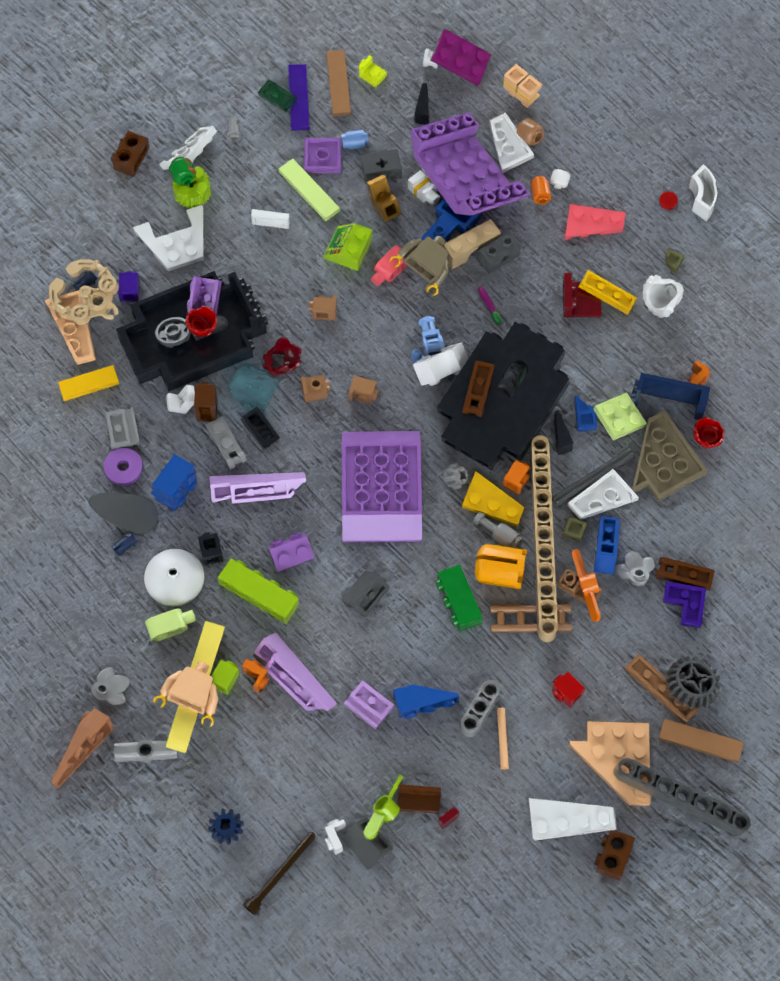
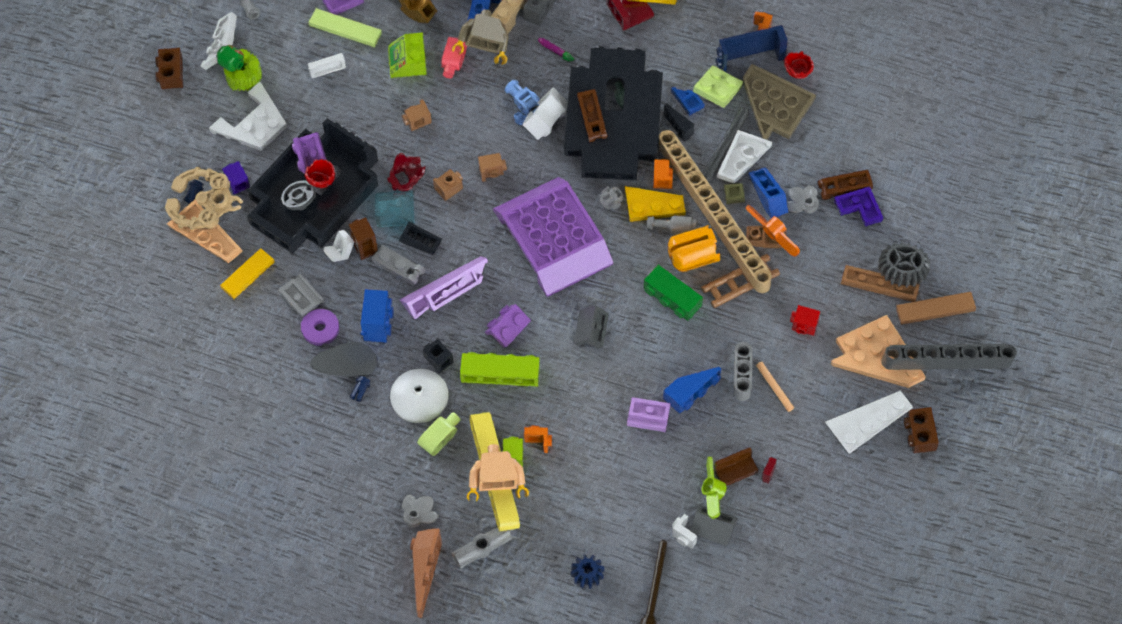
camera: 25 degrees left, 5 degrees down
lavender wedge [254,633,337,711] -> none

